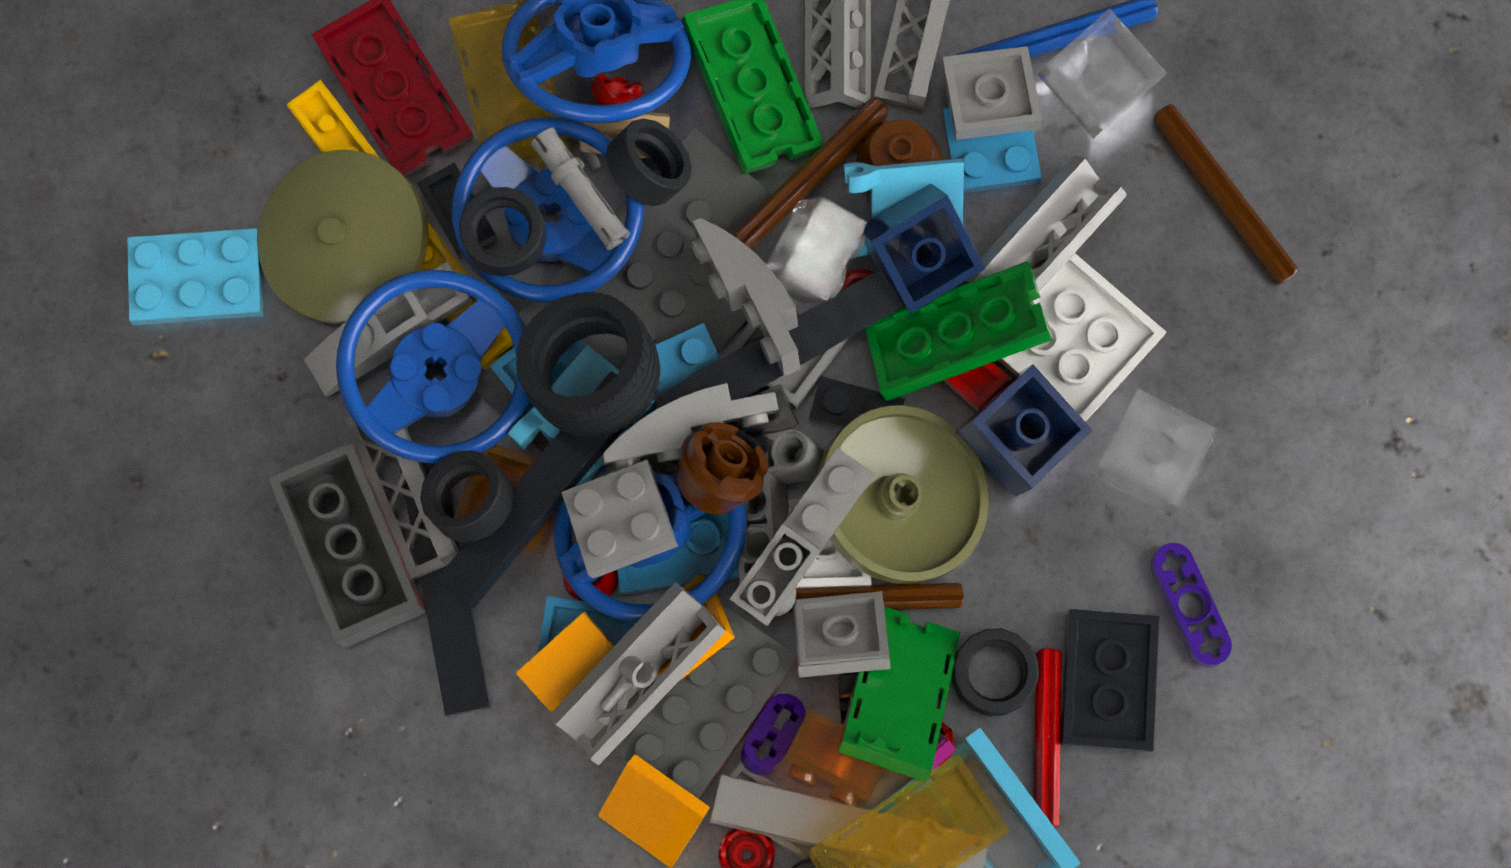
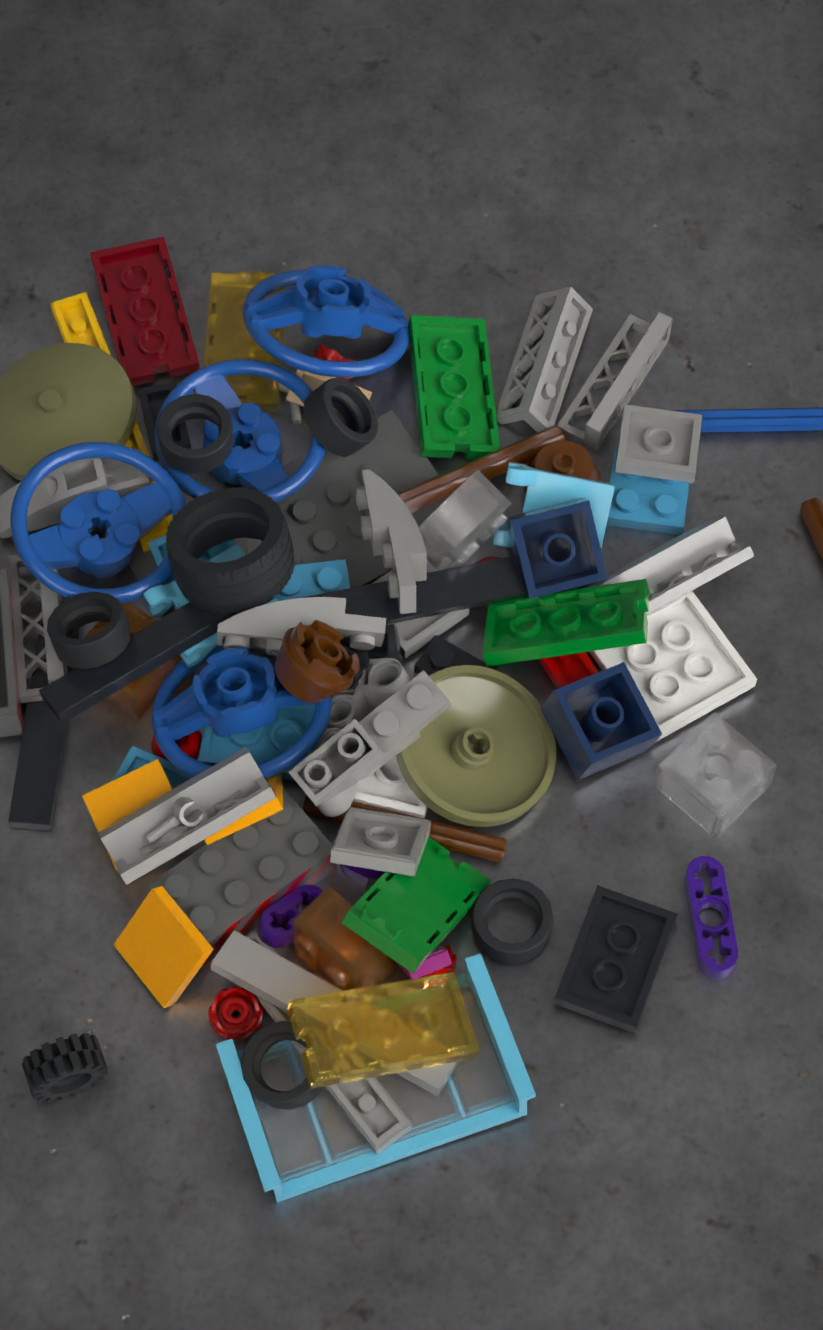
camera: 15 degrees right, 15 degrees down
light grey pin [531,128,630,250] -> none
light grey plate [562,460,678,579] -> none
red axle [1034,648,1062,828] -> none
clear brick [1037,9,1167,139] -> none

